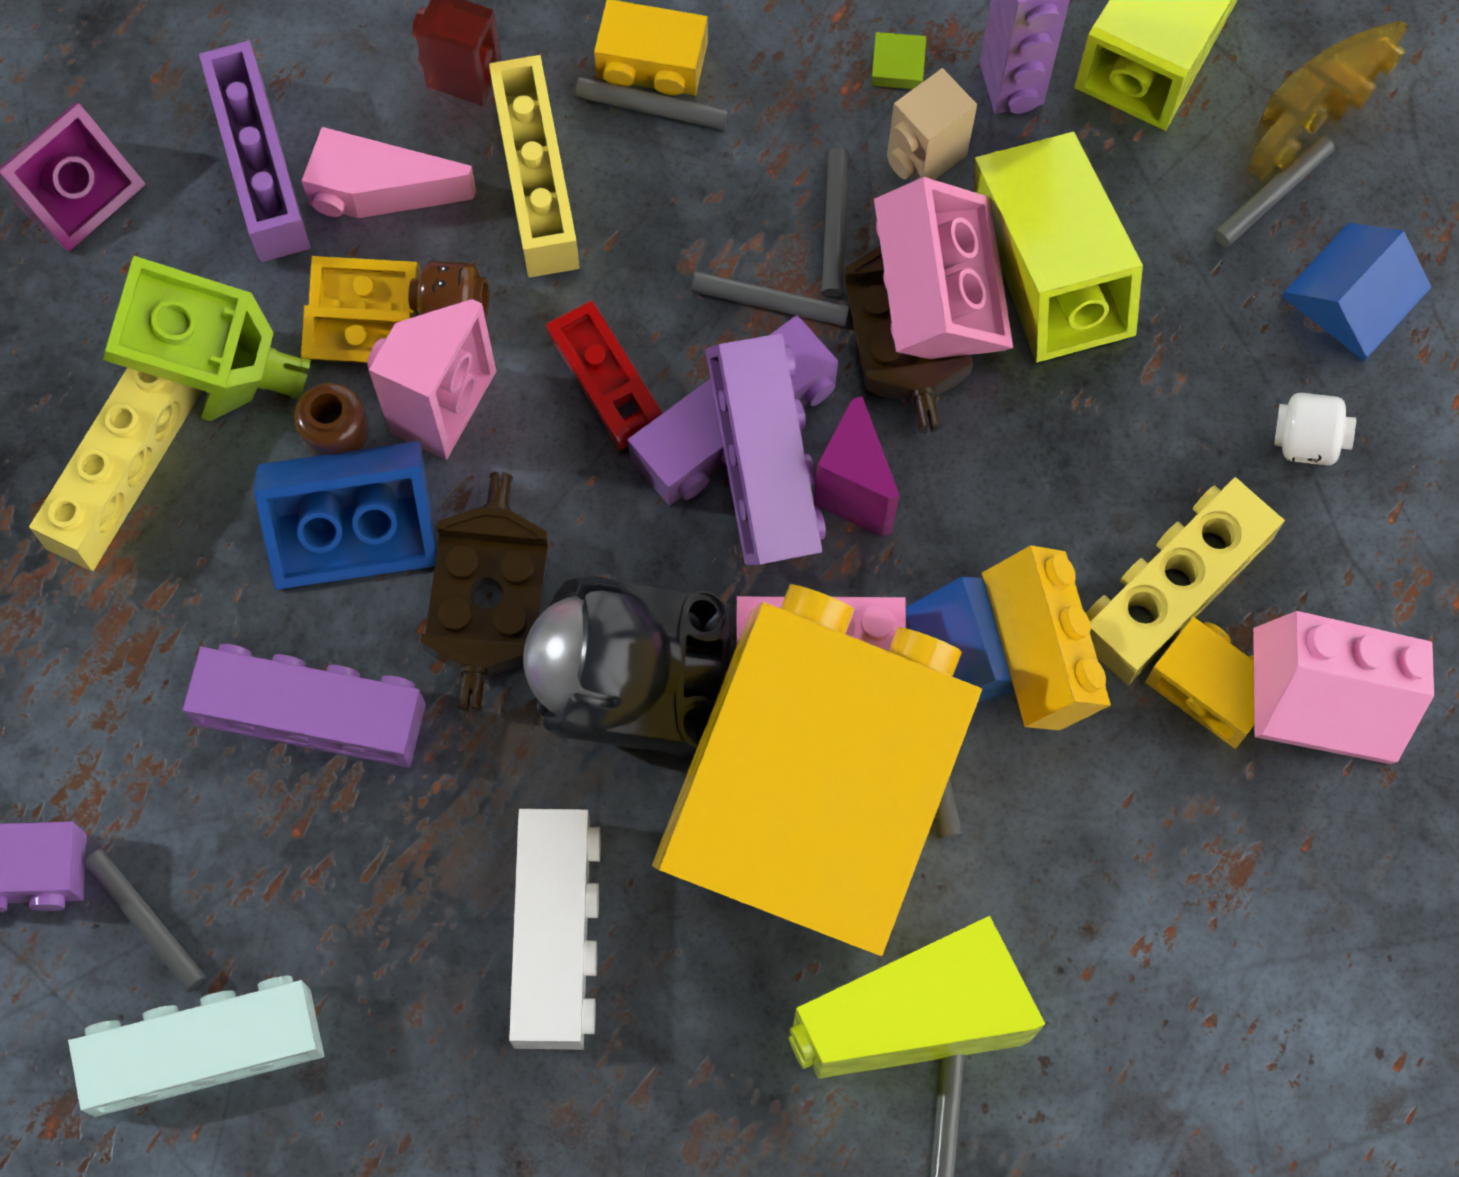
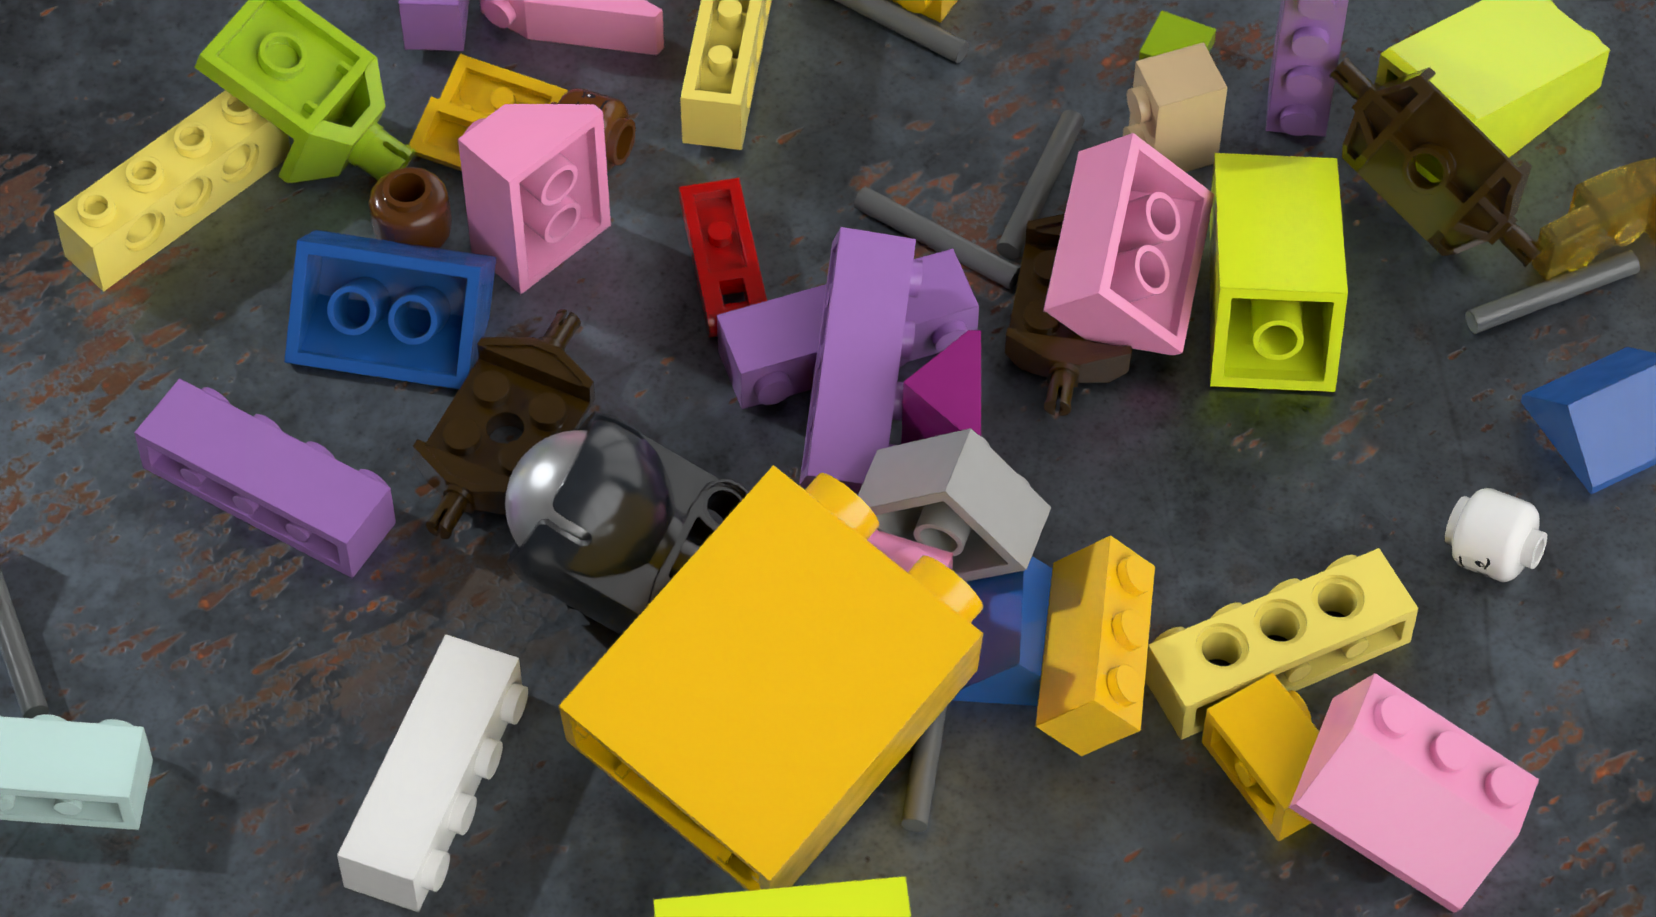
camera: 20 degrees right, 15 degrees down
none -> light grey brick [858,428,1051,582]
none -> dark brown plate [1329,57,1544,267]

